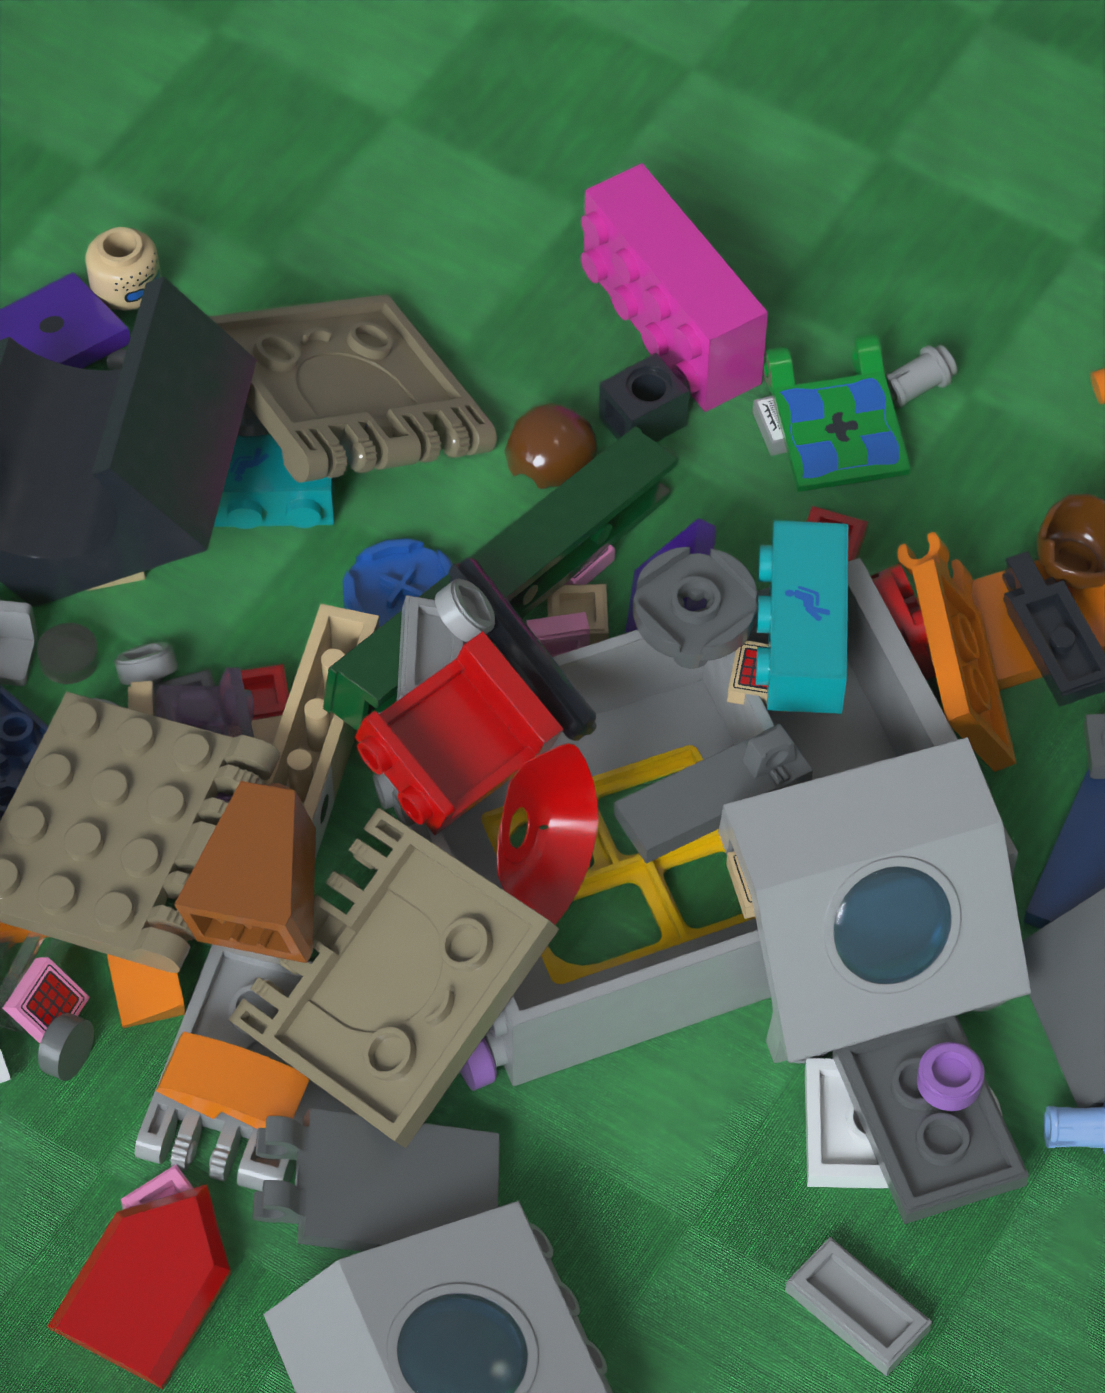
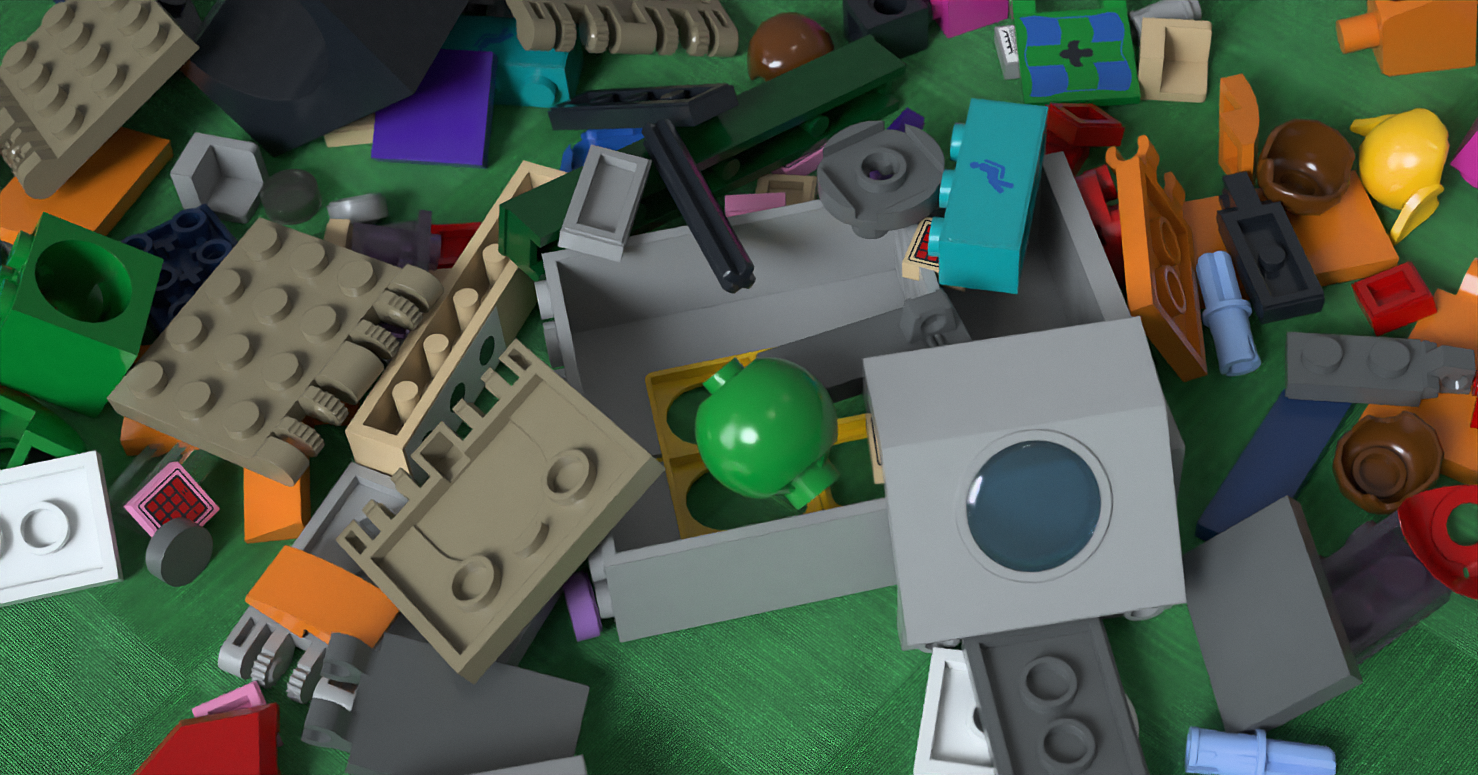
camera: 15 degrees right, 5 degrees down
dark orange slope [174,781,316,963] -> none
red panel [355,631,564,835] -> none
light grey tile [435,579,495,642] -> none
red piece [497,743,599,925] -> none
medium lavender tile [917,1042,984,1111] -> none
none -> dark purple tile [371,49,498,169]
none -> black tile [547,83,739,130]
none -> green brick [695,357,841,510]
none -> red tile [1045,103,1126,147]
none -> tan panel [1137,17,1212,103]
none -> light blue axle [1196,250,1261,377]
none -> orange slope [1218,74,1259,187]

